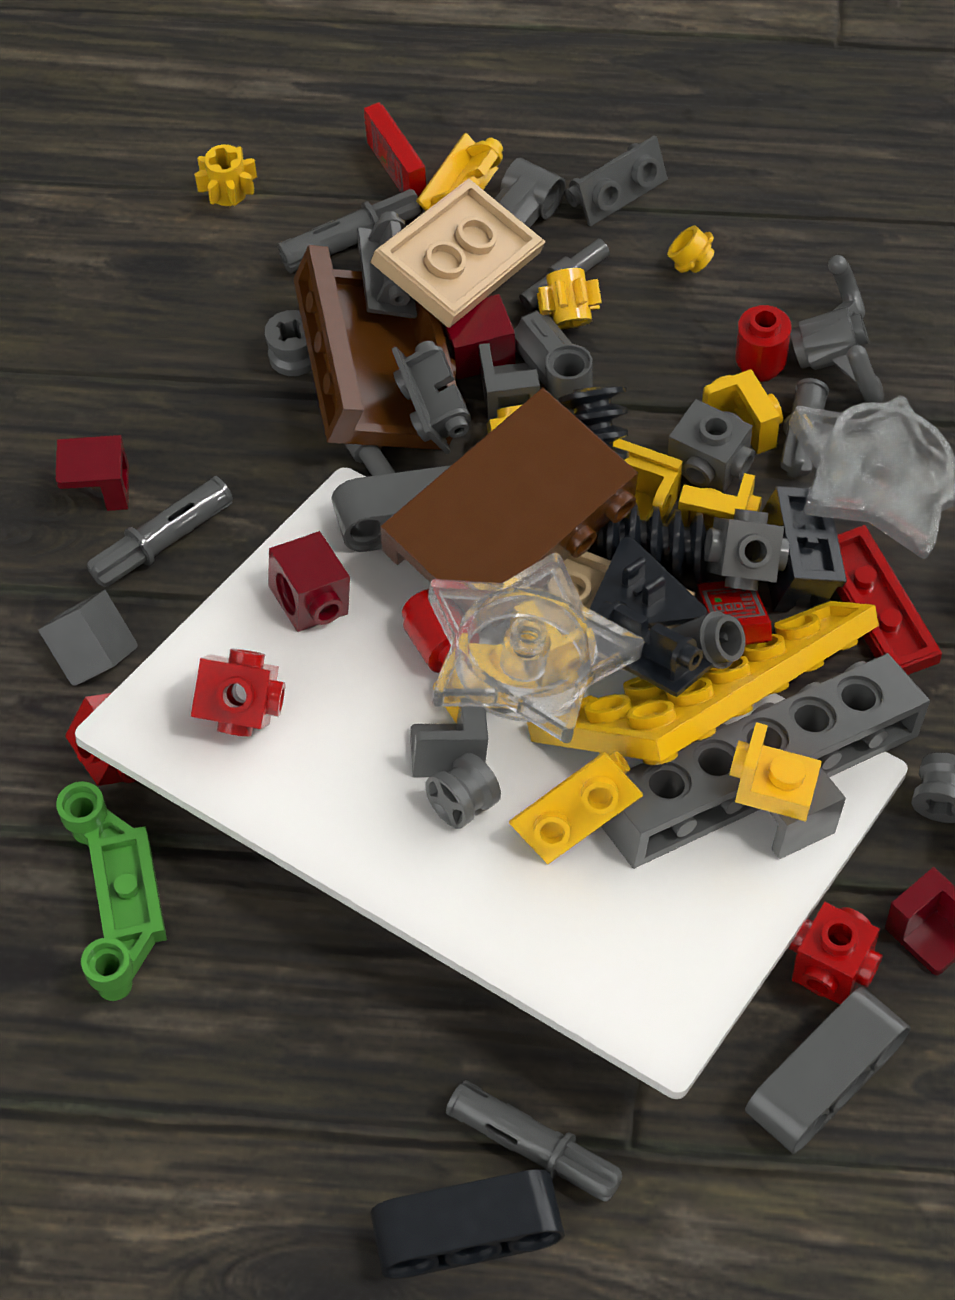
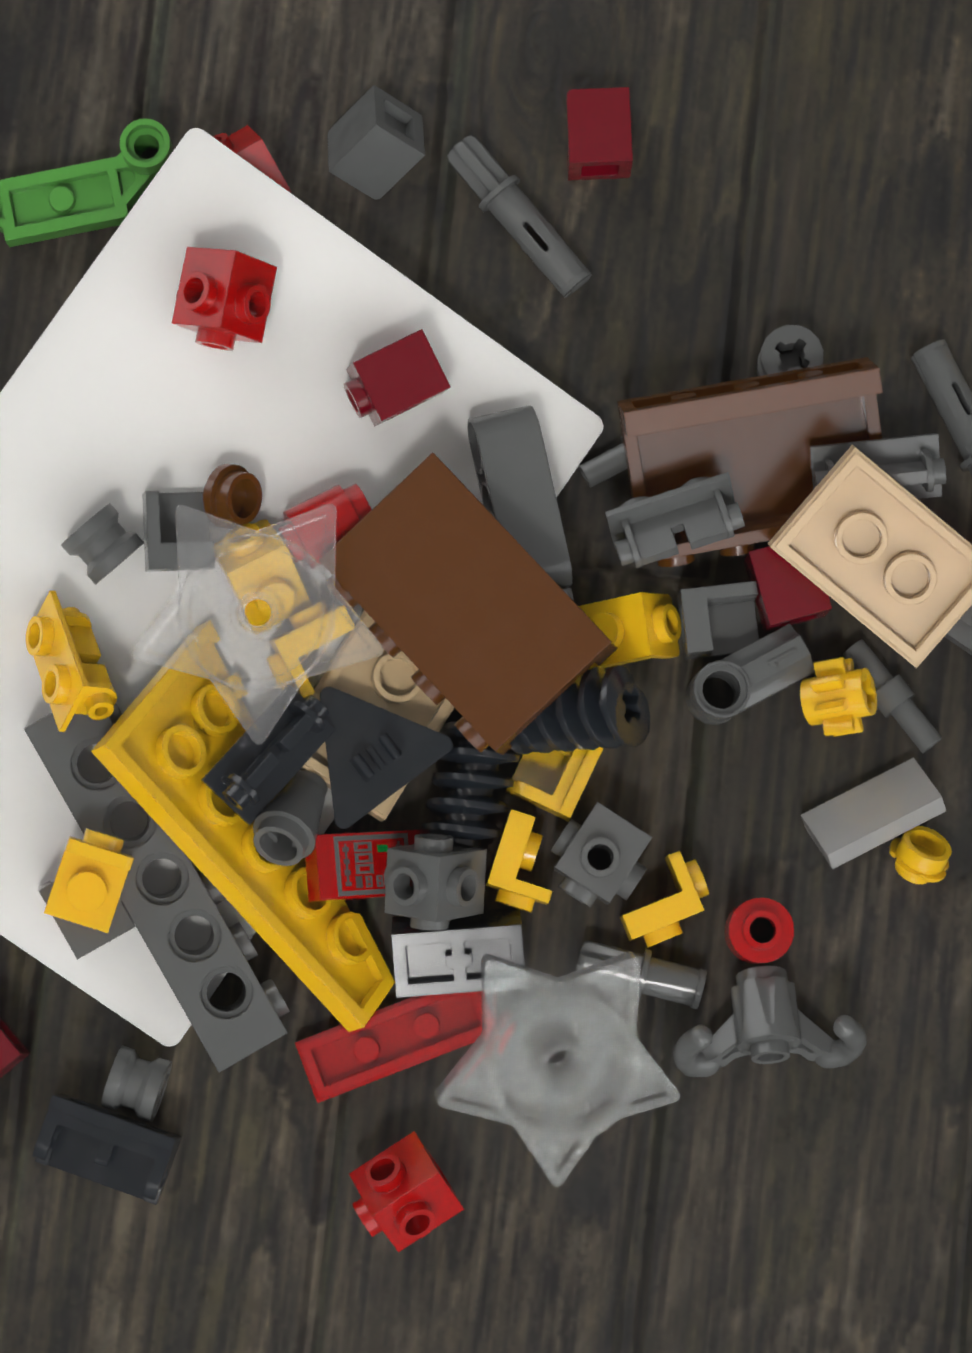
camera: 90 degrees right, 25 degrees up
none -> reddish brown plate [203,464,262,529]
none -> light grey tile [801,757,946,869]

